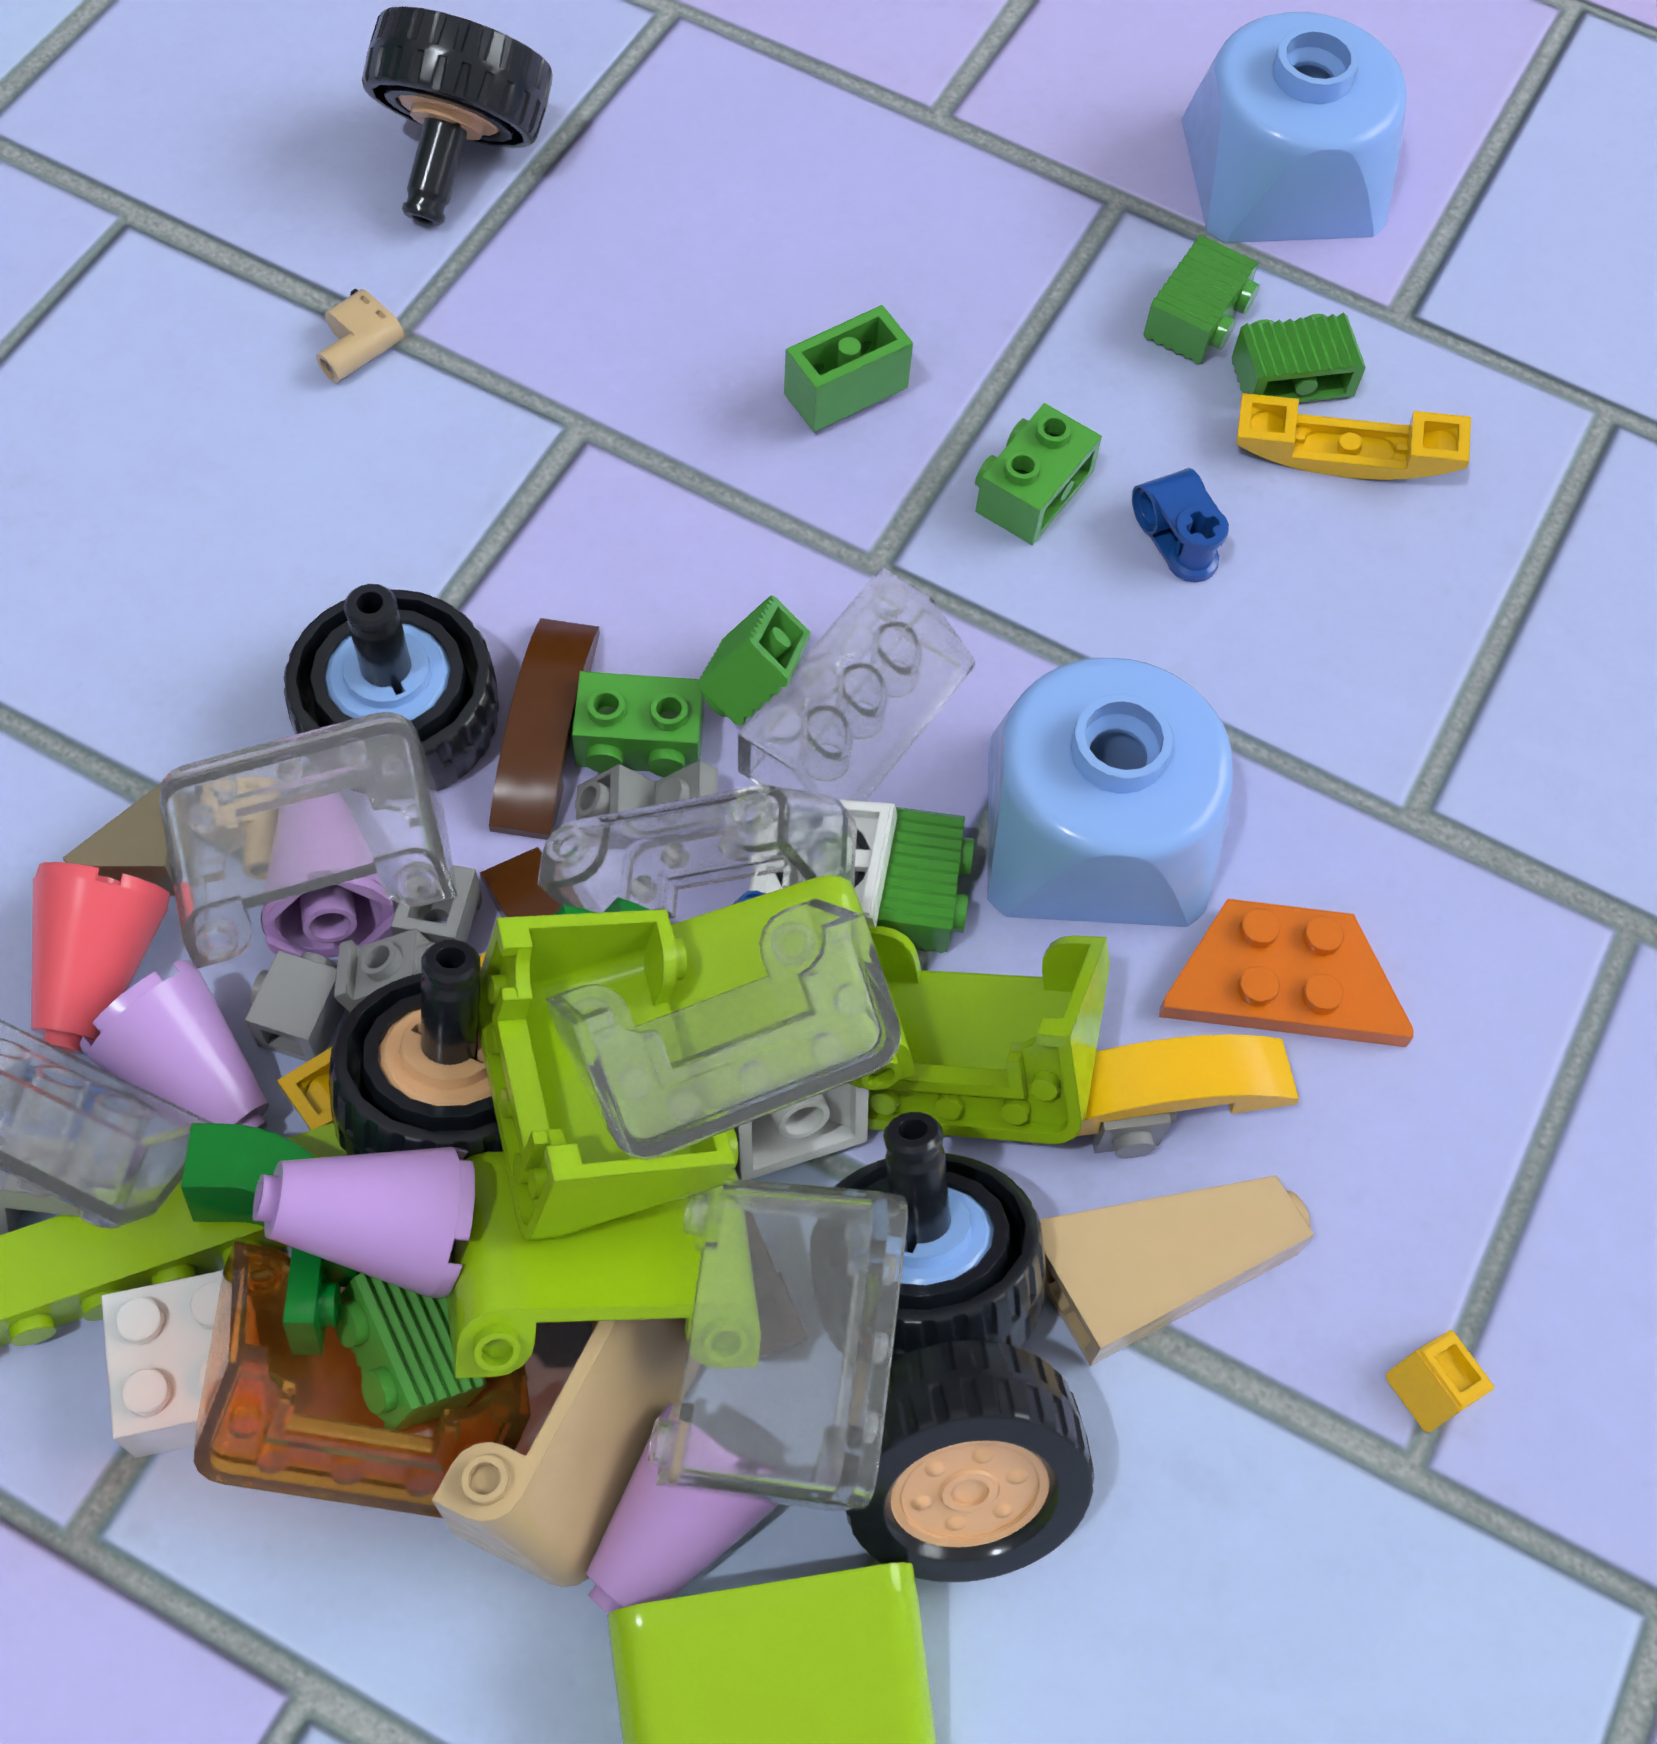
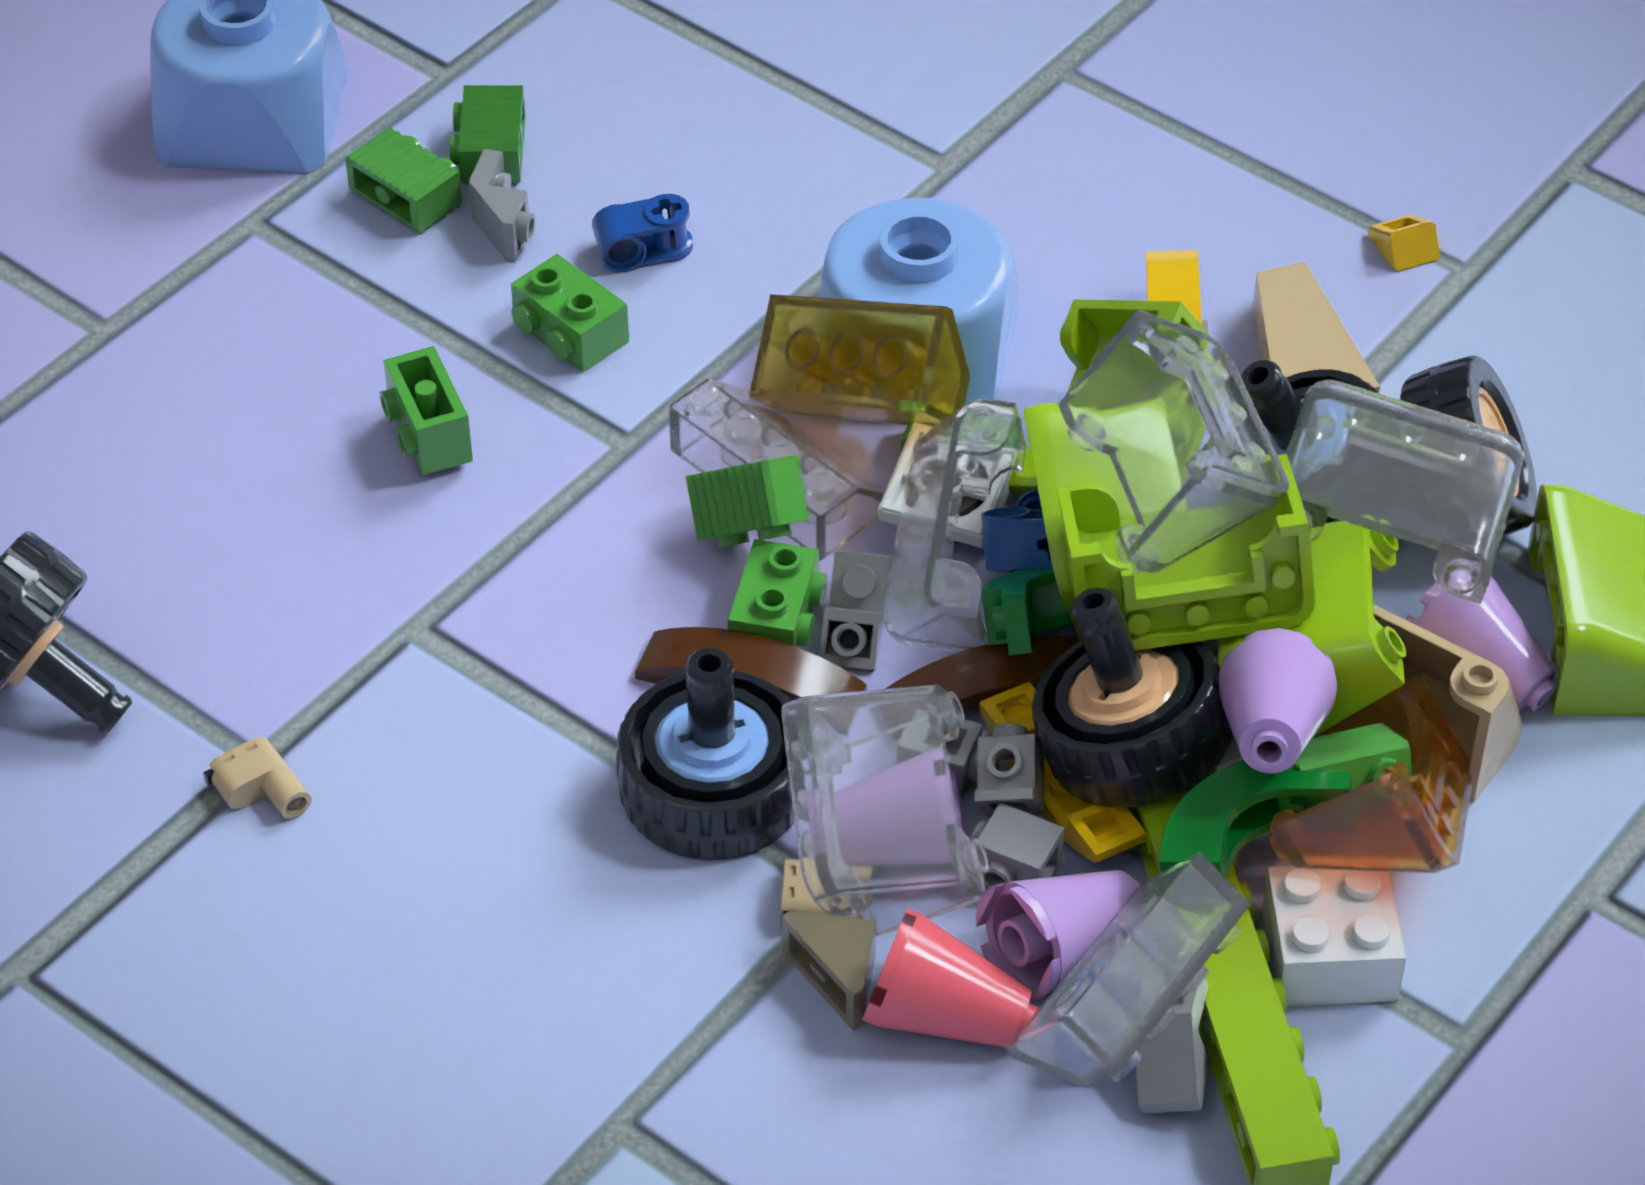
camera: 75 degrees left, 15 degrees down
orange wing [1159,899,1413,1047] -> none
yellow slope [1236,393,1471,480] -> none
none -> light grey slope [469,149,536,262]
none -> clear yellow slope [749,294,970,429]

